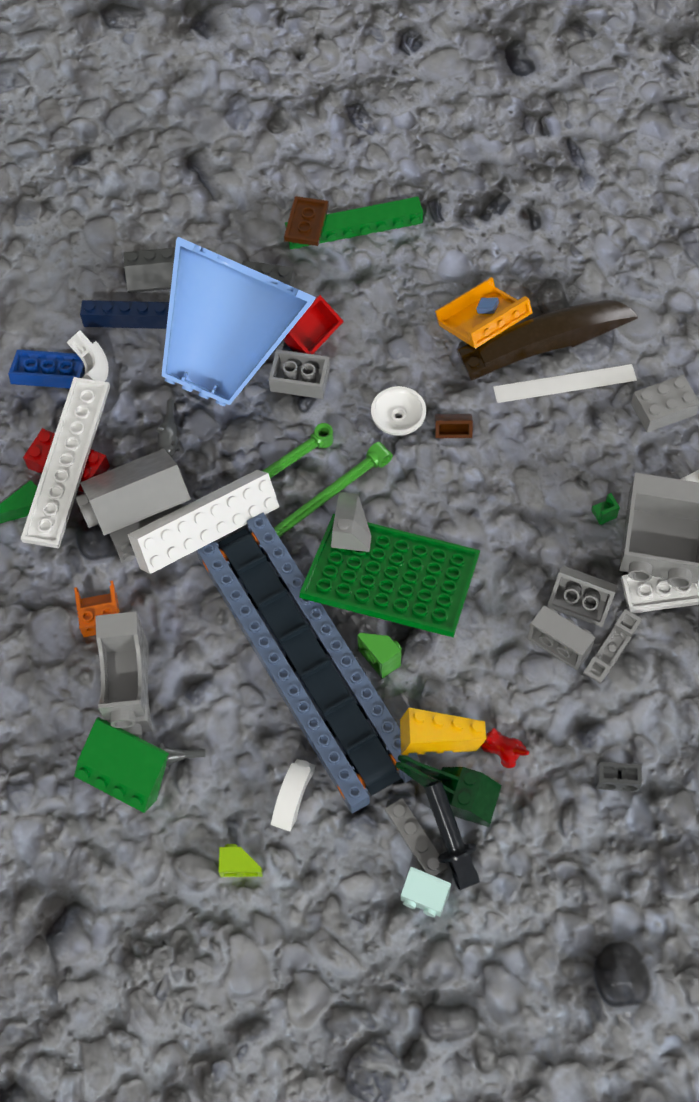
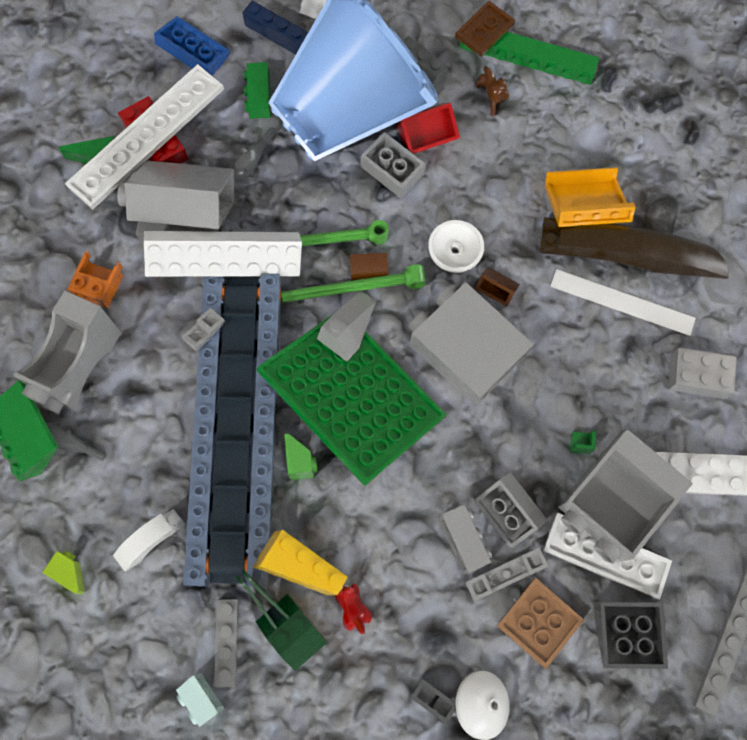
camera: 25 degrees right, 10 degrees up
white arch [67,331,109,382] -> none
black piece [424,780,480,890] -> none
medium blue tile [476,297,499,314] -> none
none -> light grey slope [182,308,225,352]
none -> green brick [244,62,271,119]
none -> reddish brown brick [350,253,388,281]
none -> light grey brick [409,282,534,407]
none -> white dish [456,671,509,740]
none -> reddish brown animal [475,66,509,117]
none -> medium nougat plate [496,578,584,669]

